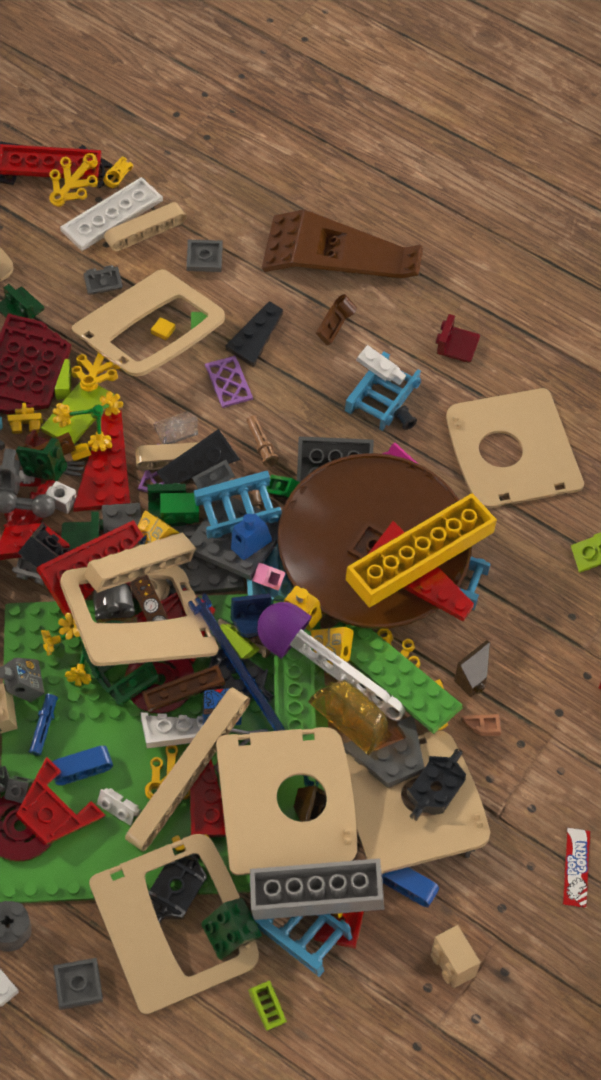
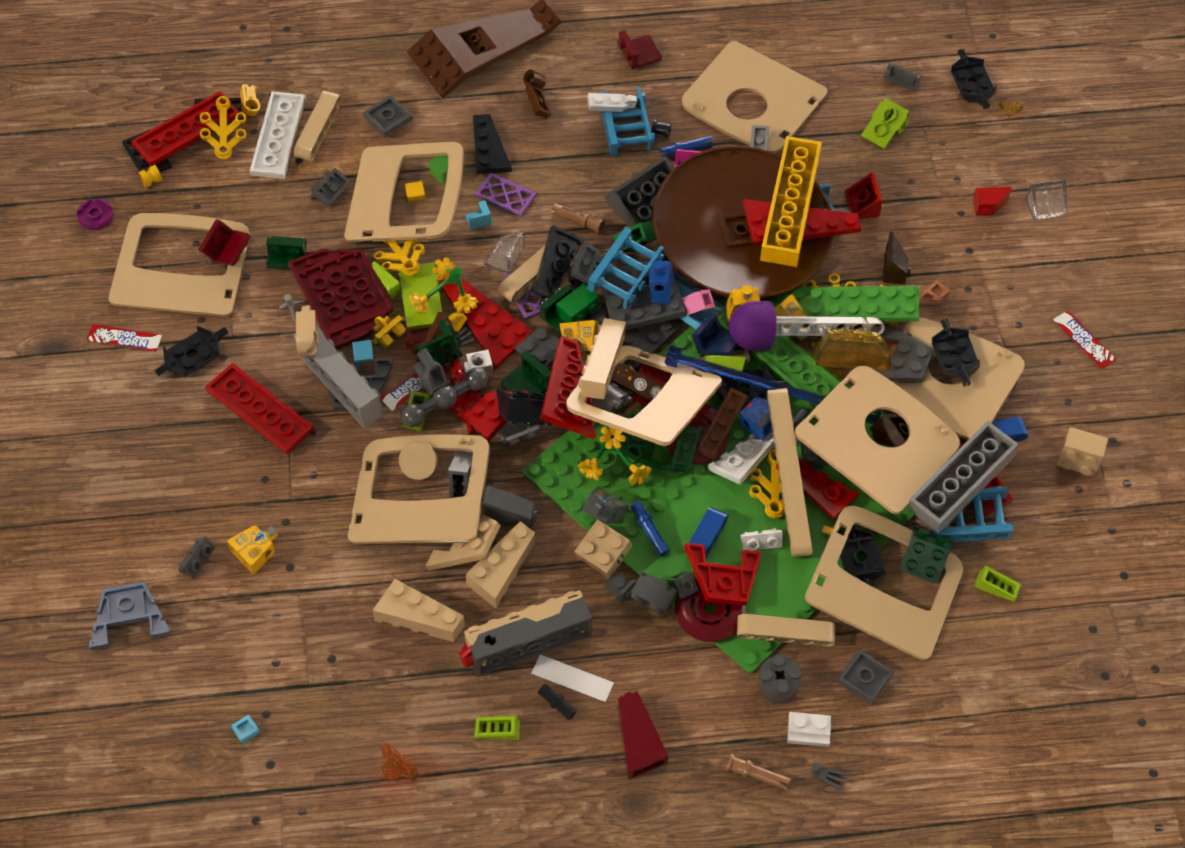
camera: 40 degrees left, 0 degrees up
none -> medium azure panel [466,200,491,230]
none -> blue pin [660,135,713,158]
none -> tan beam [737,614,835,646]
none -> light grey hinge [750,125,770,151]
none -> red slope [844,172,883,219]

